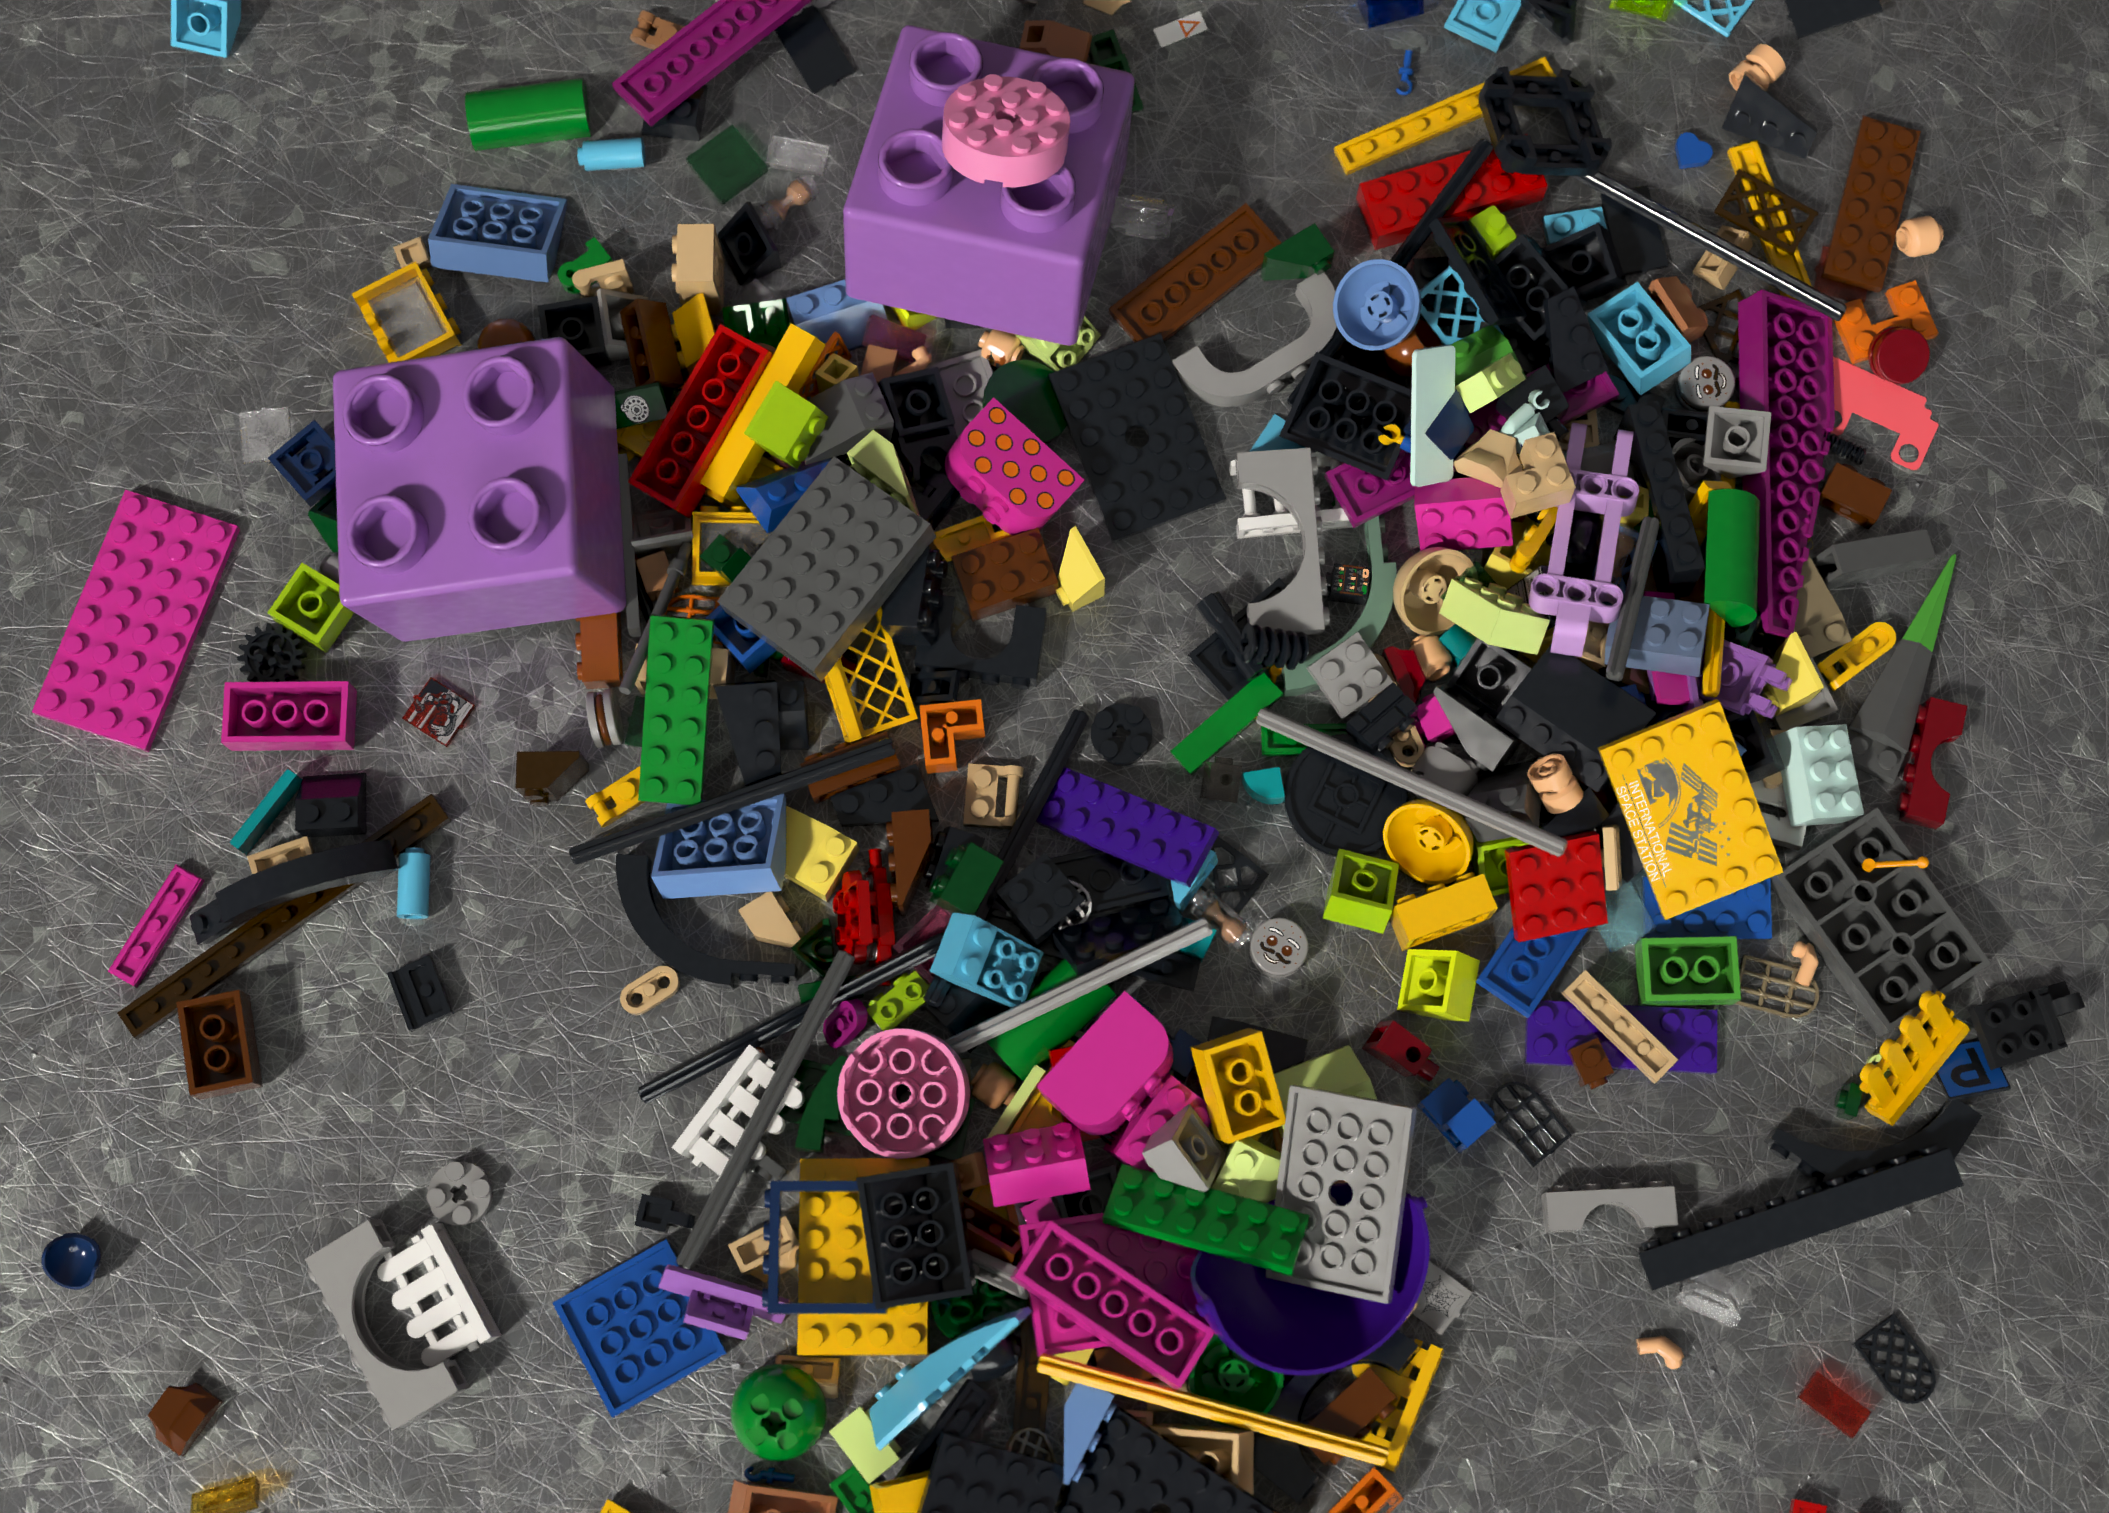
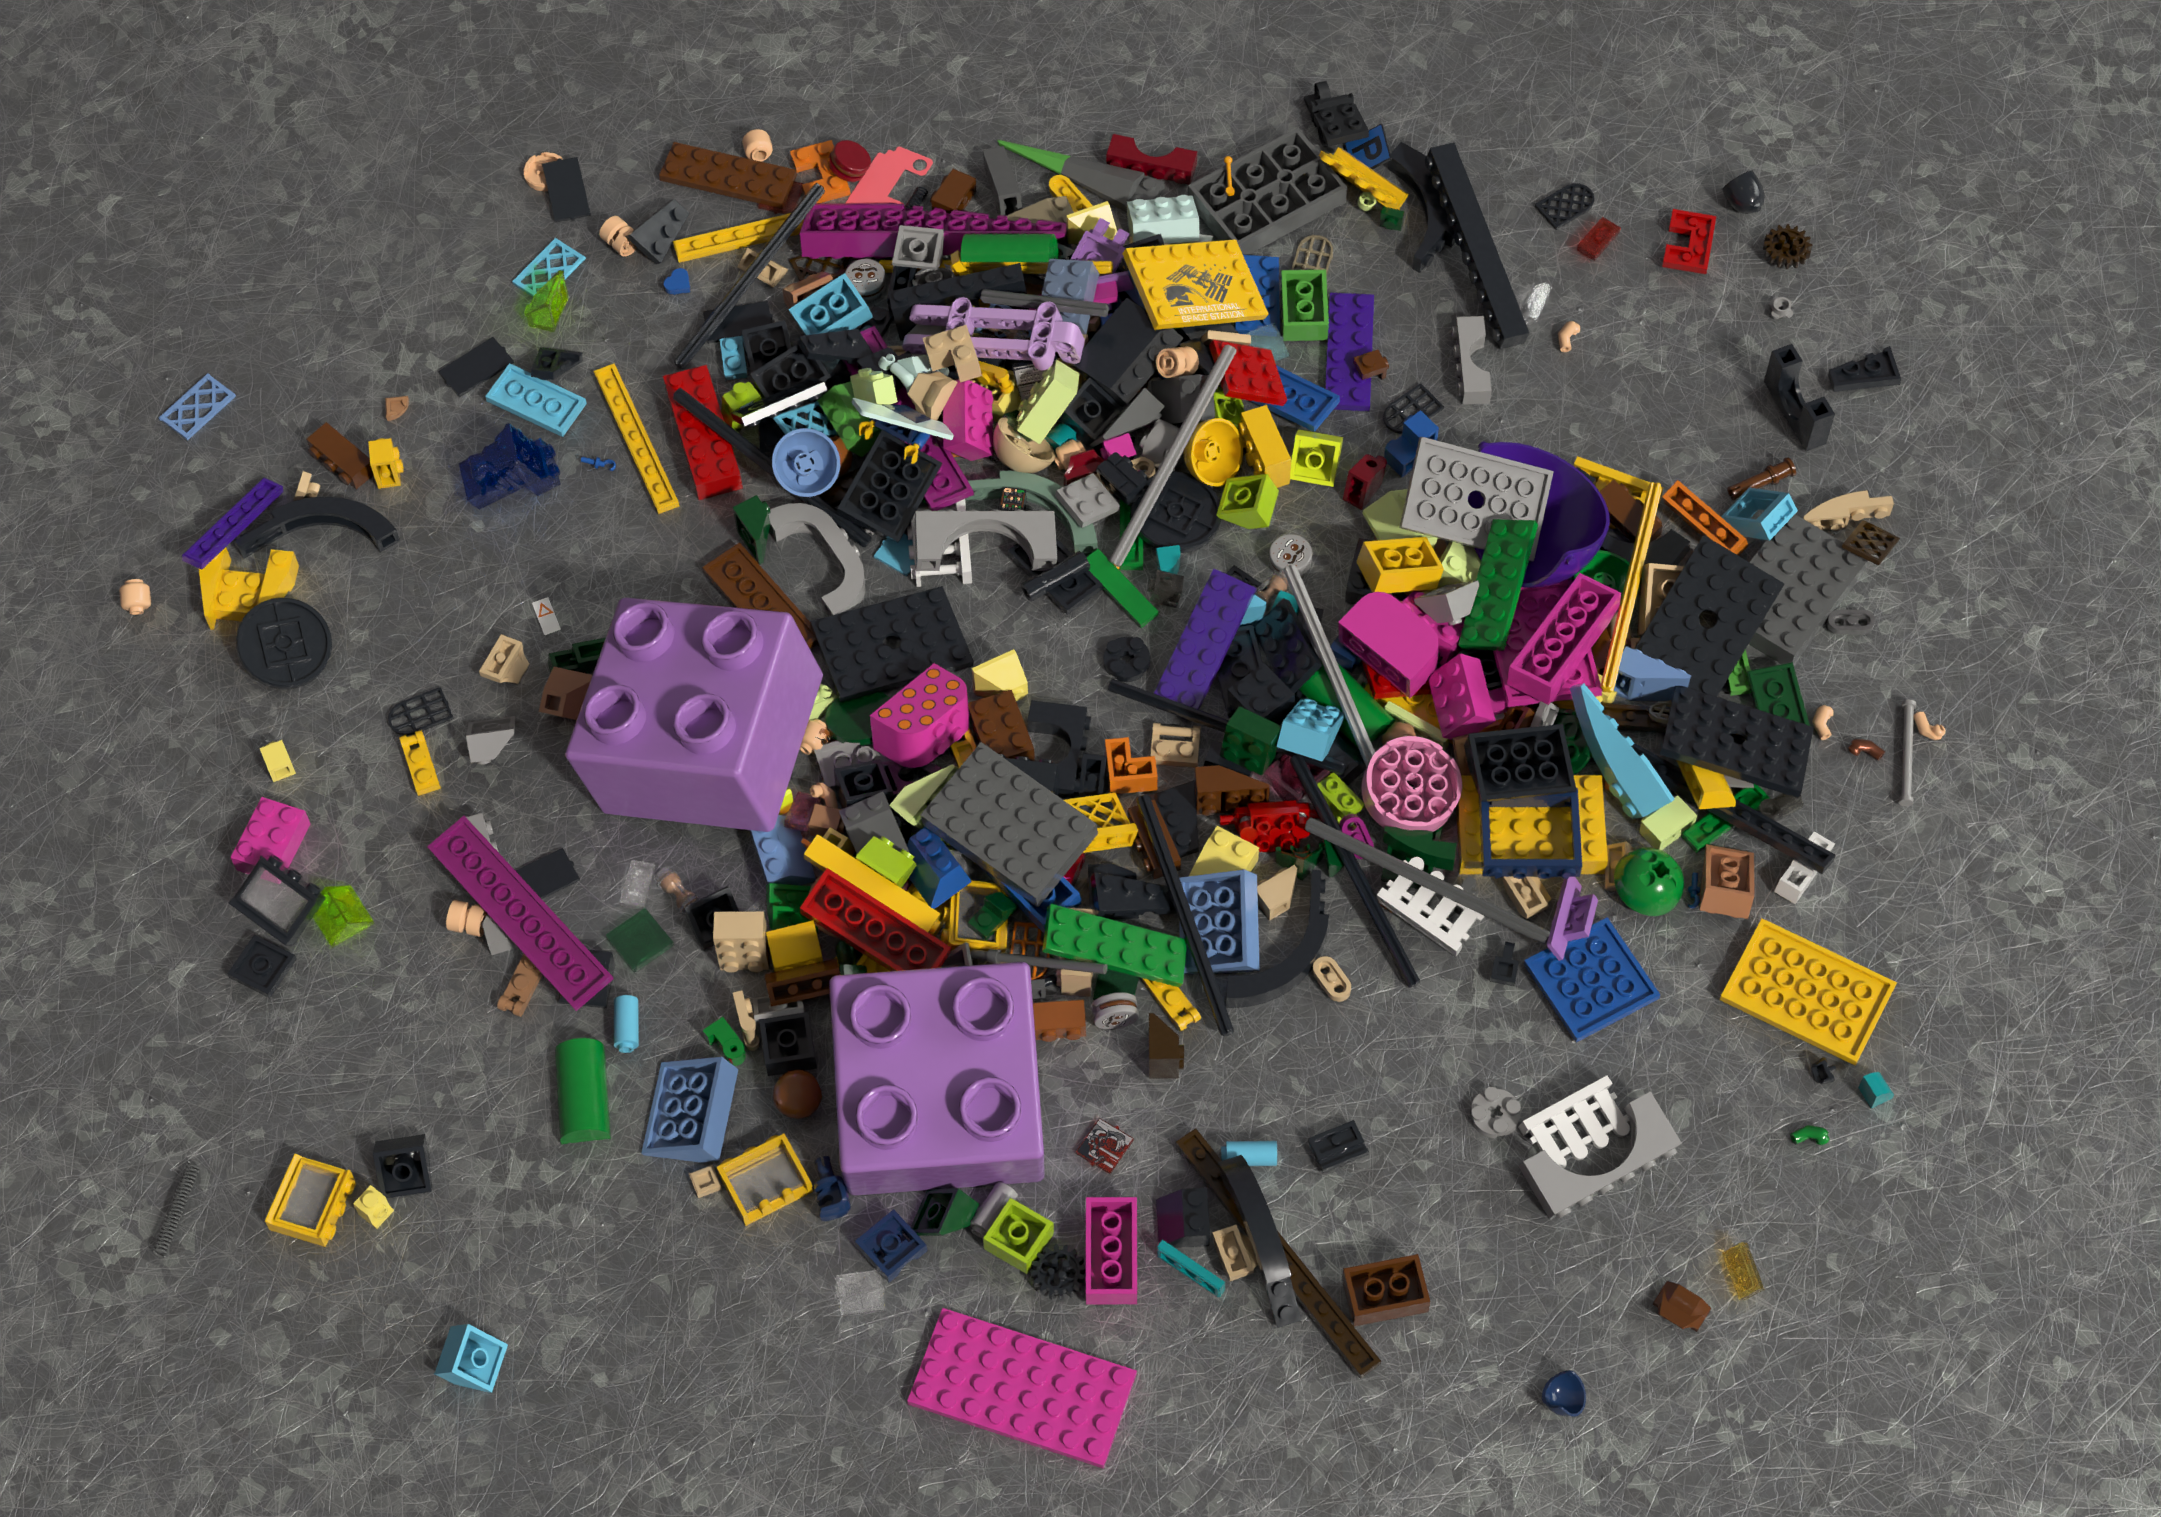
camera: 90 degrees left, 15 degrees down
dark pink tile [108,864,205,988] -> none
bright pink brick [942,74,1070,187] -> none
black piece [1240,623,1309,670] -> none
black plate [1478,67,1612,176] -> none
tan plate [1561,970,1678,1083] -> none
dark brown window [1714,169,1819,256] -> none
light nougat arm [1791,941,1819,987] -> none

